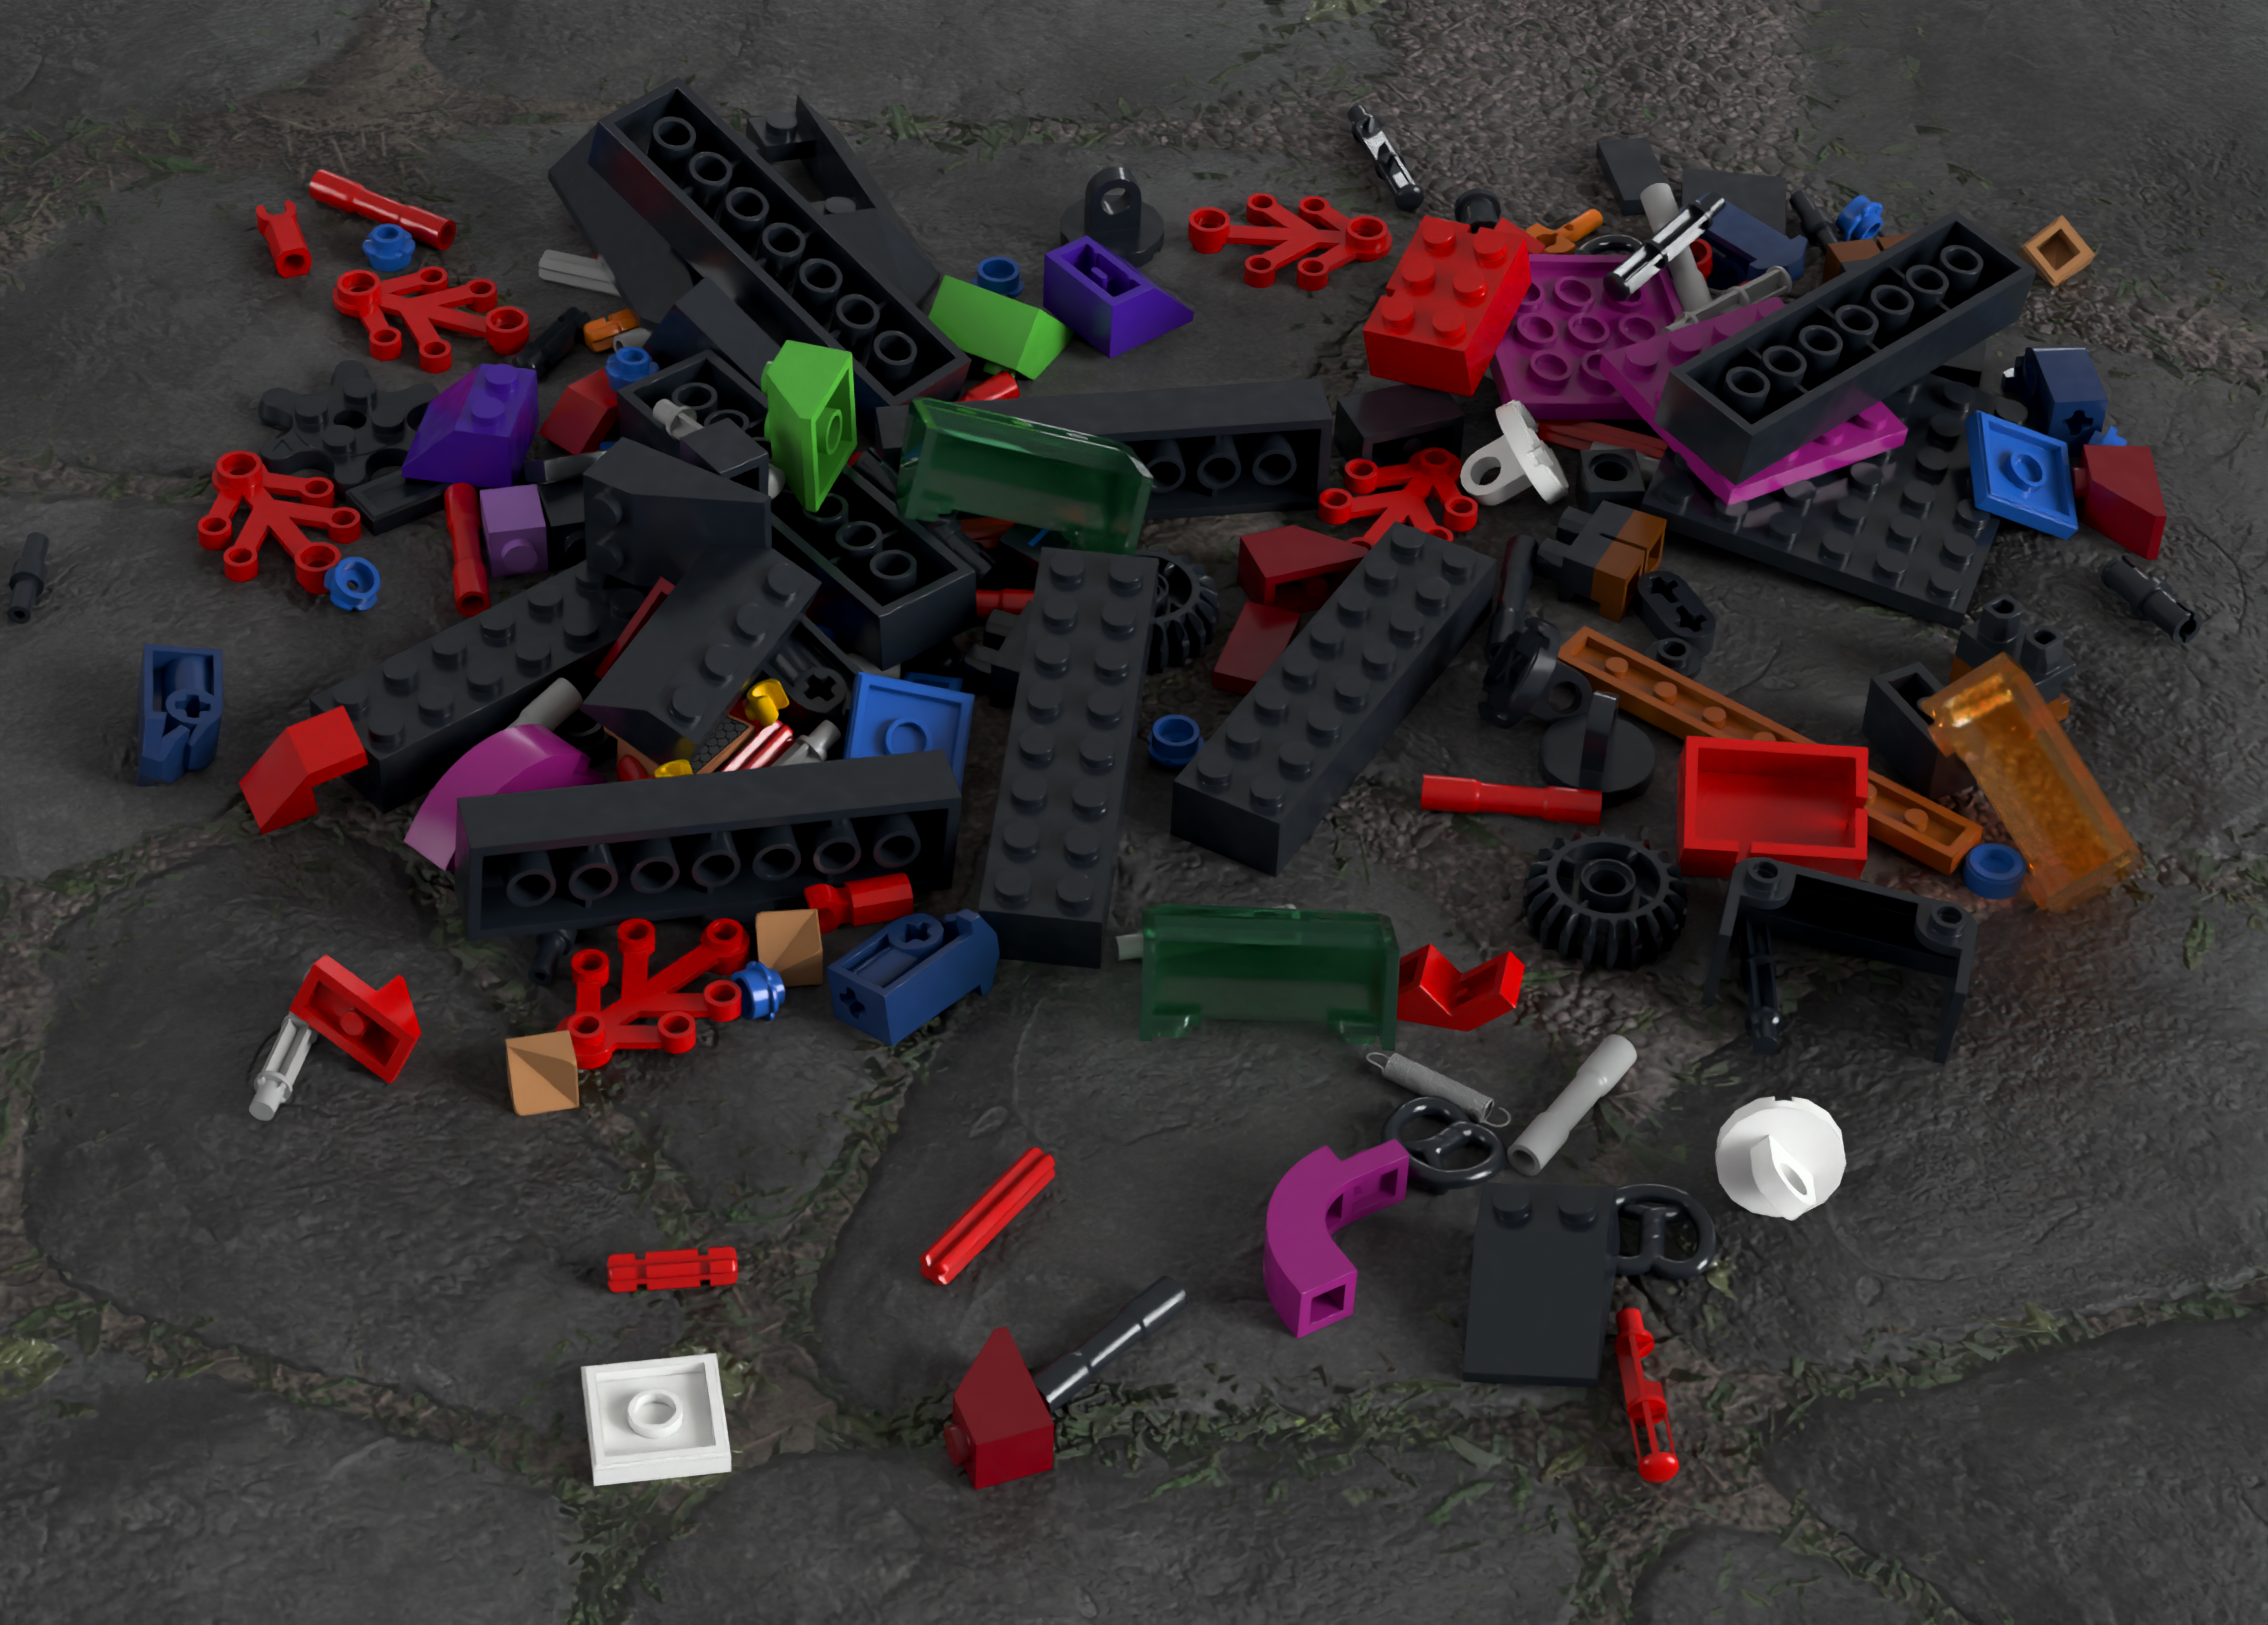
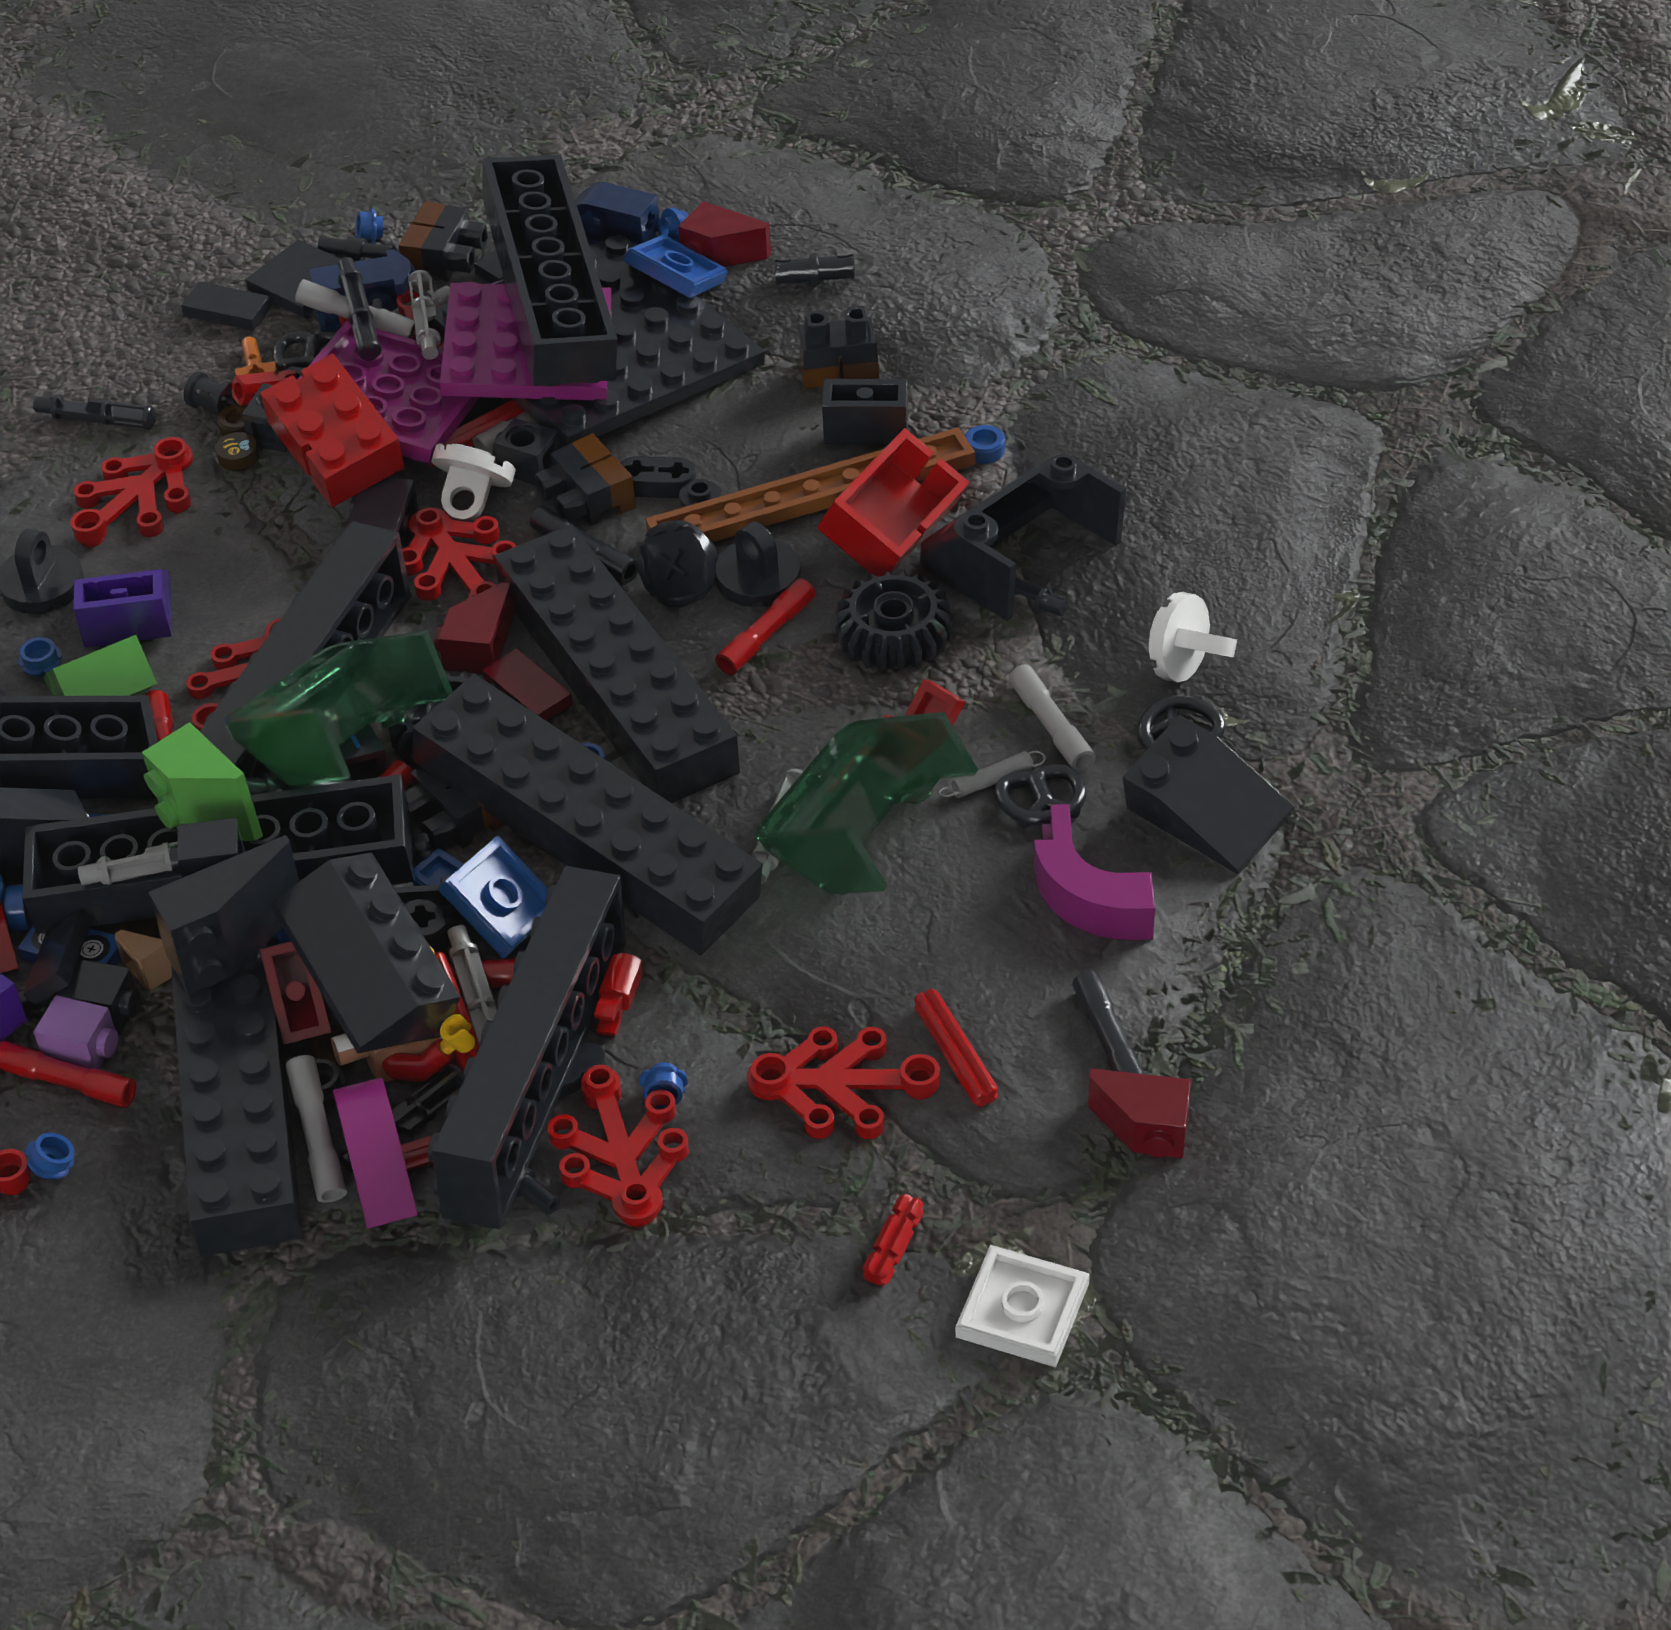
camera: 55 degrees left, 5 degrees up
dark blue piece [137,644,223,787] -> none
red slope [239,705,369,835] -> none
light grey piece [249,968,319,1121] -> none
red slope [289,954,422,1084] -> none
medium nougat slope [505,1030,579,1116] -> none
medium nougat slope [755,909,823,987] -> none
dark blue piece [827,909,1000,1047] -> none
red piece [1613,1308,1679,1483] -> none
clear orange windscreen [1920,651,2148,915] -> none
medium nougat slope [2017,215,2095,288] -> none
none -> red plant [746,1026,940,1139]

